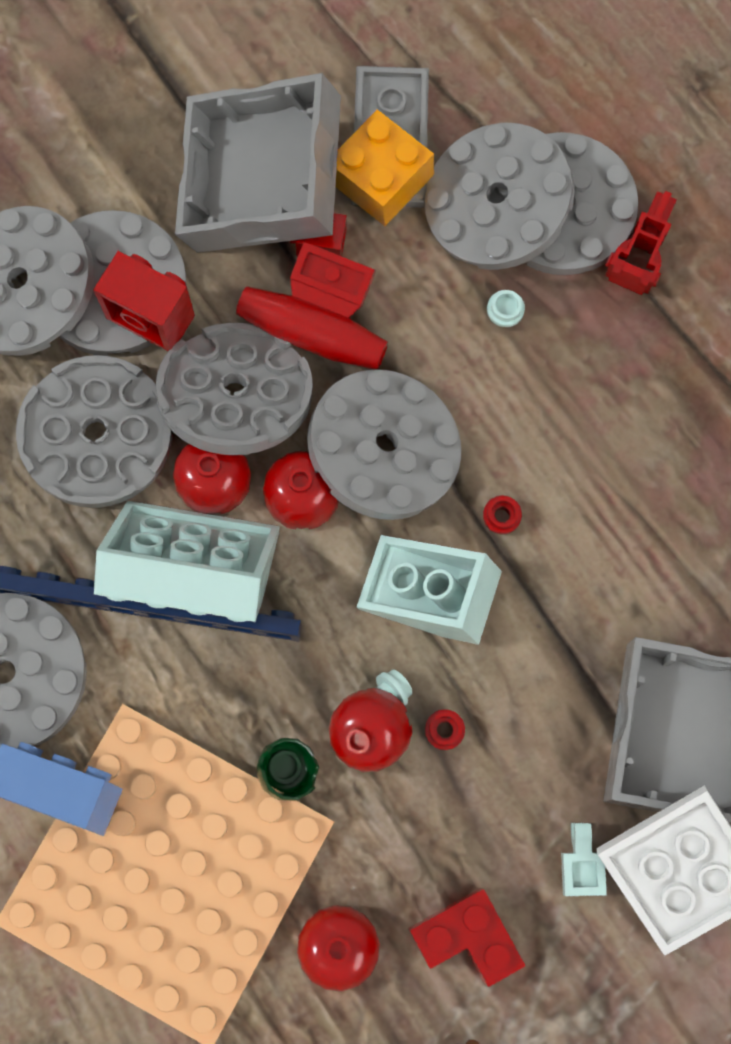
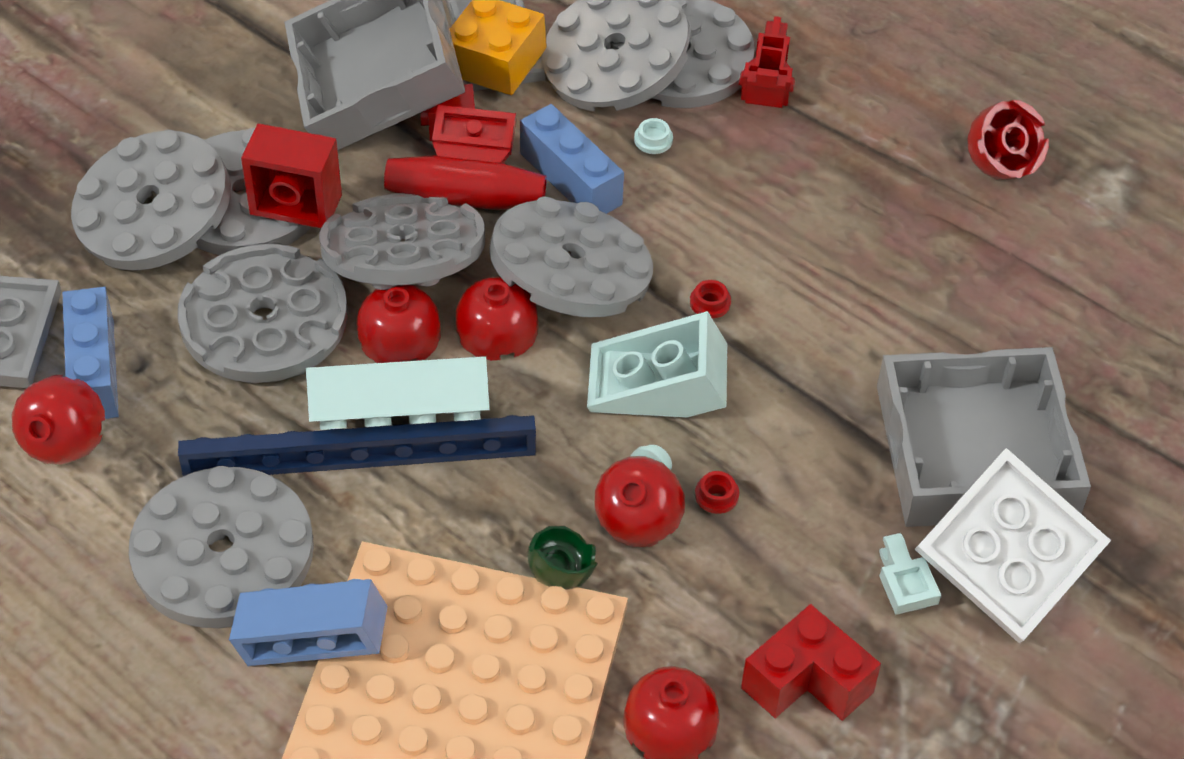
camera: 15 degrees left, 25 degrees down
none -> medium blue brick [520,104,624,214]

